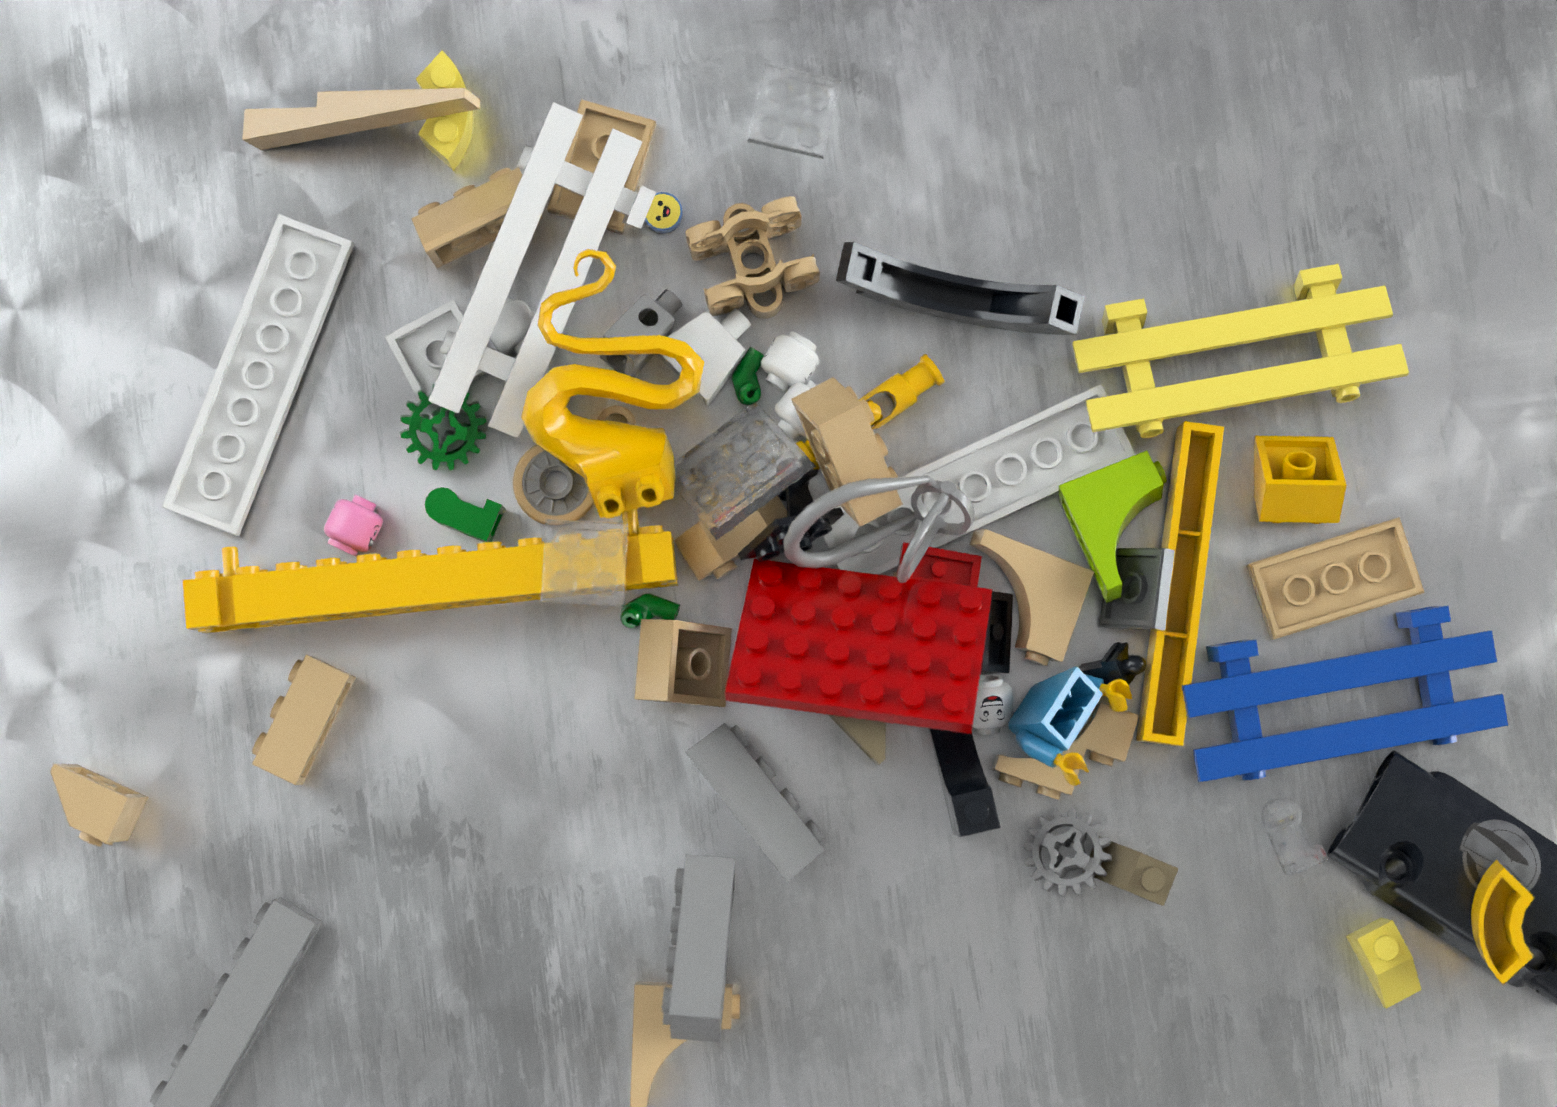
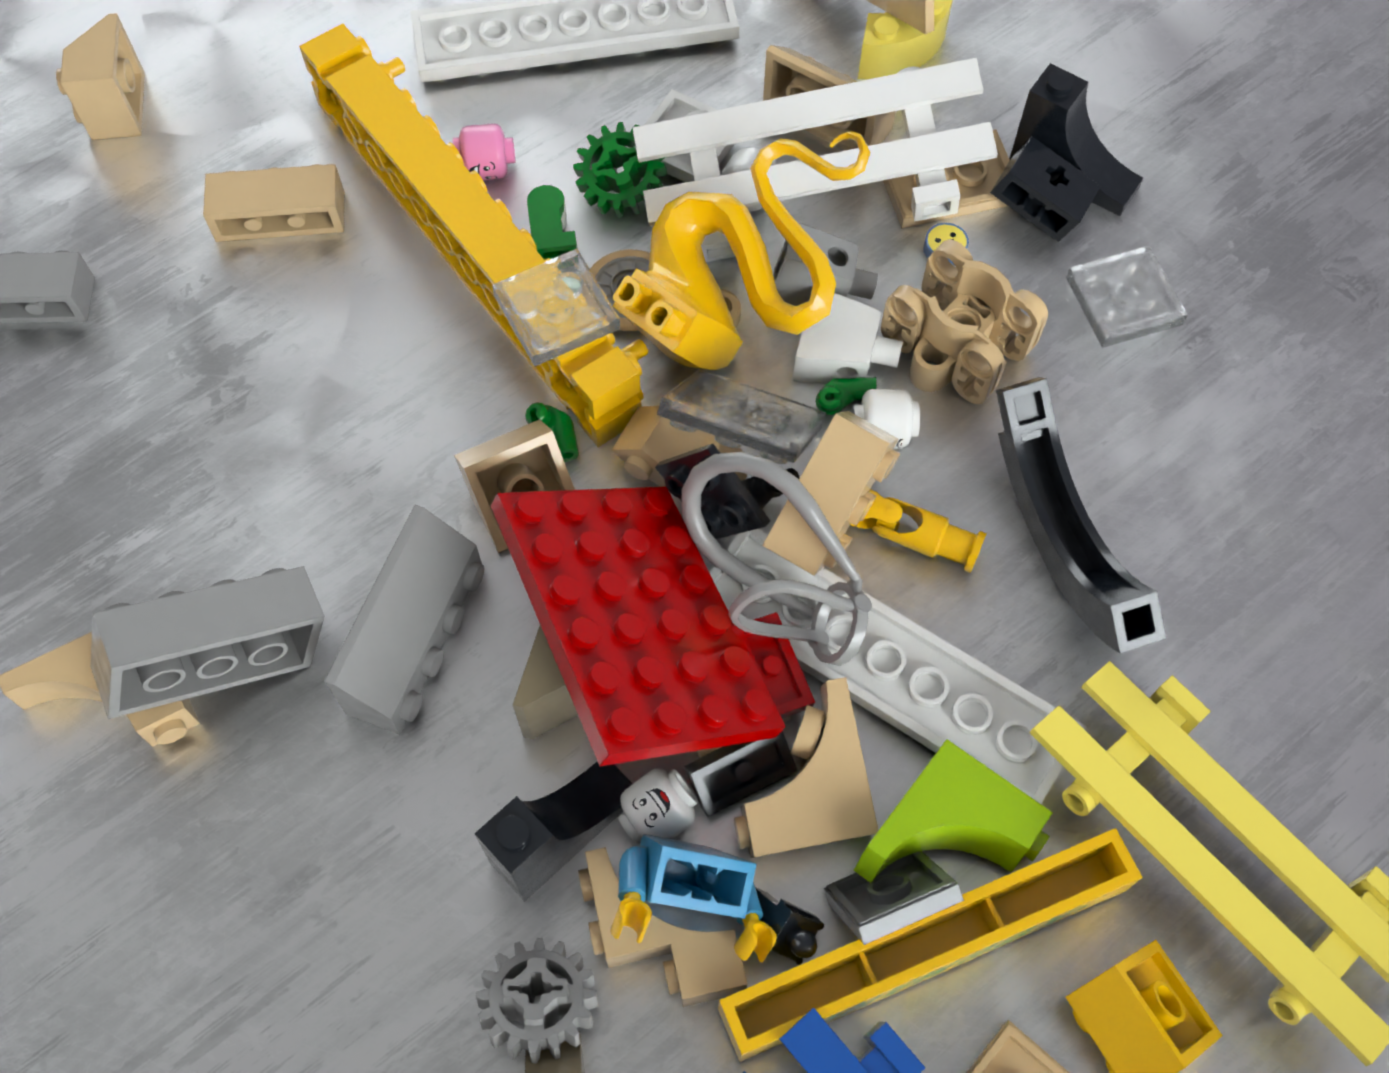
camera: 60 degrees right, 20 degrees down
none -> tan tile [790,705,825,760]
none -> black brick [990,136,1101,242]
none -> black arch [1009,63,1143,216]

